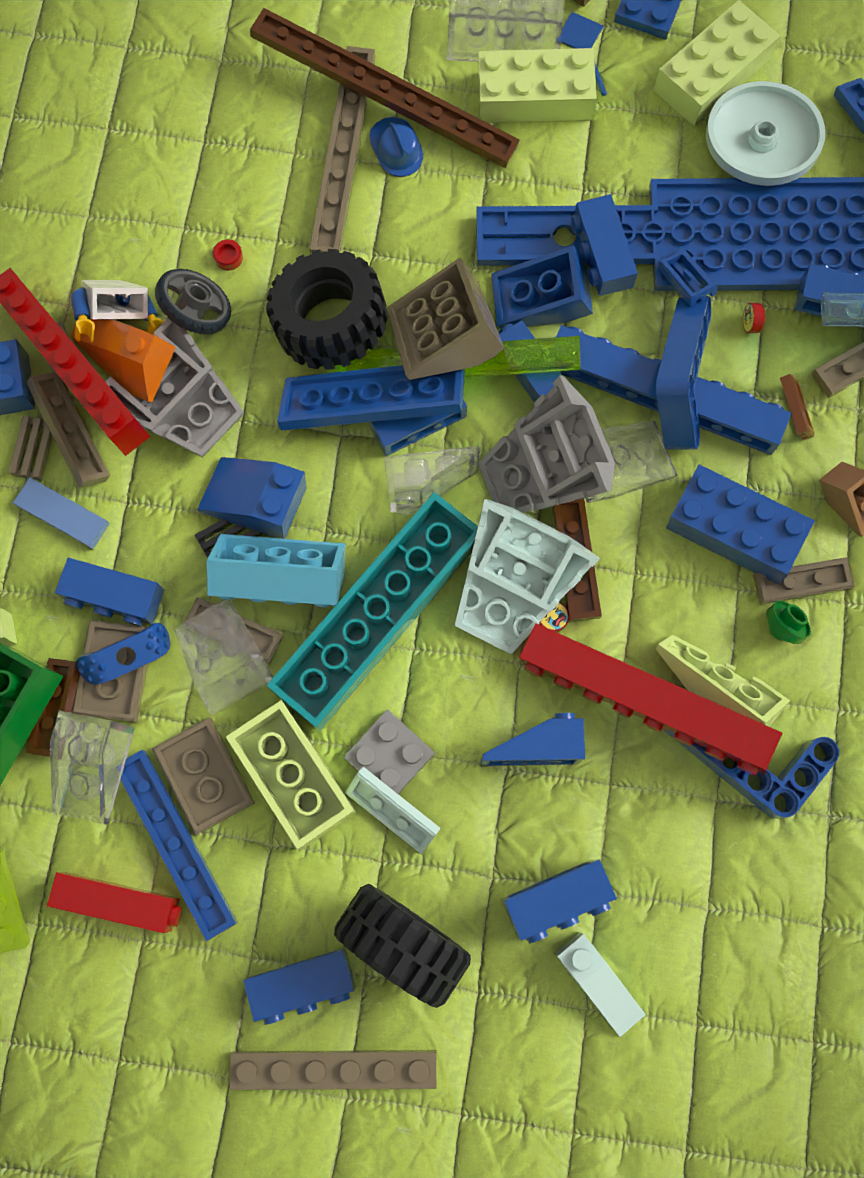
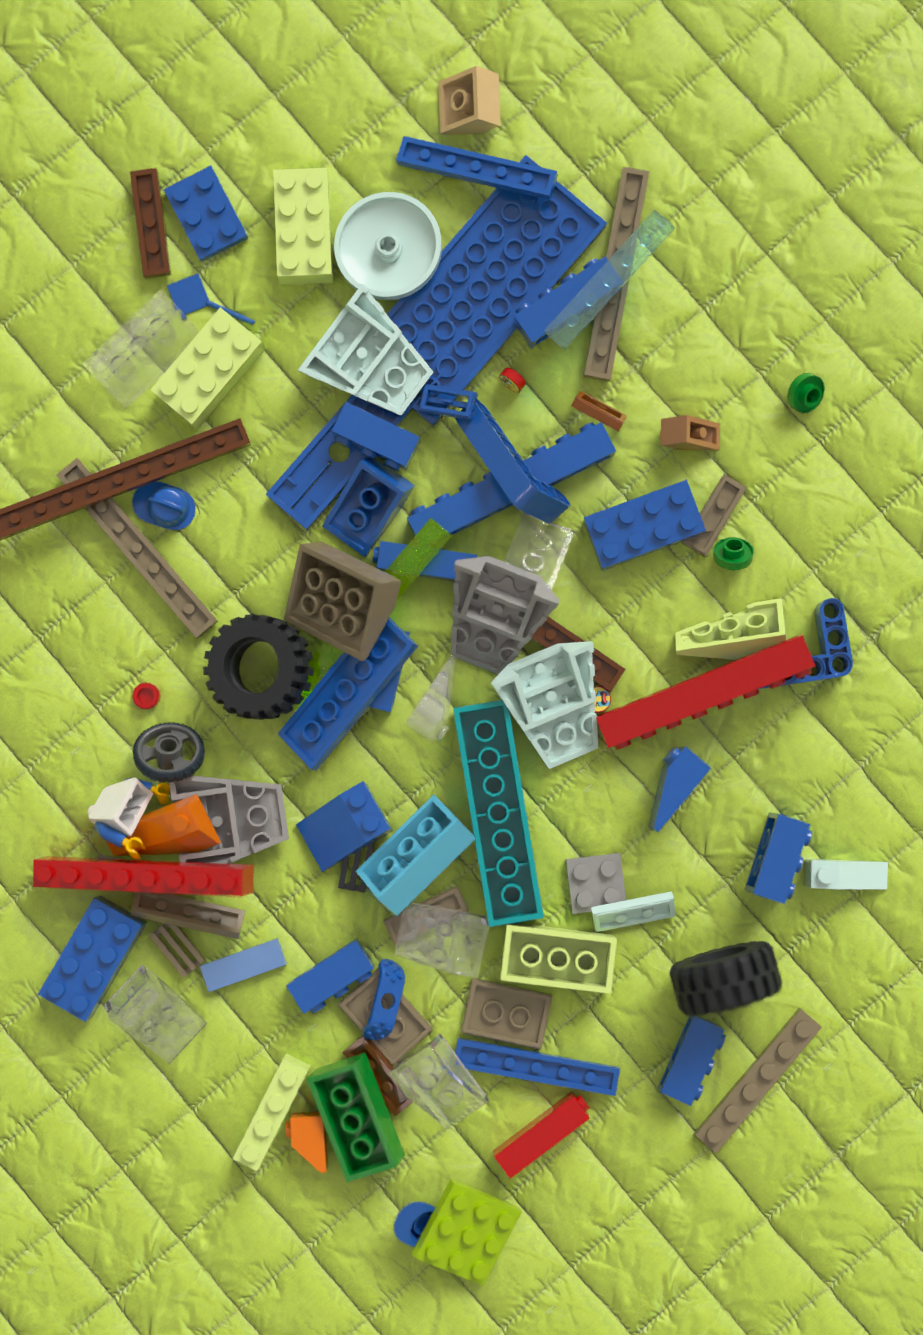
camera: 50 degrees left, 10 degrees up
none -> light aqua wedge [297,283,433,416]

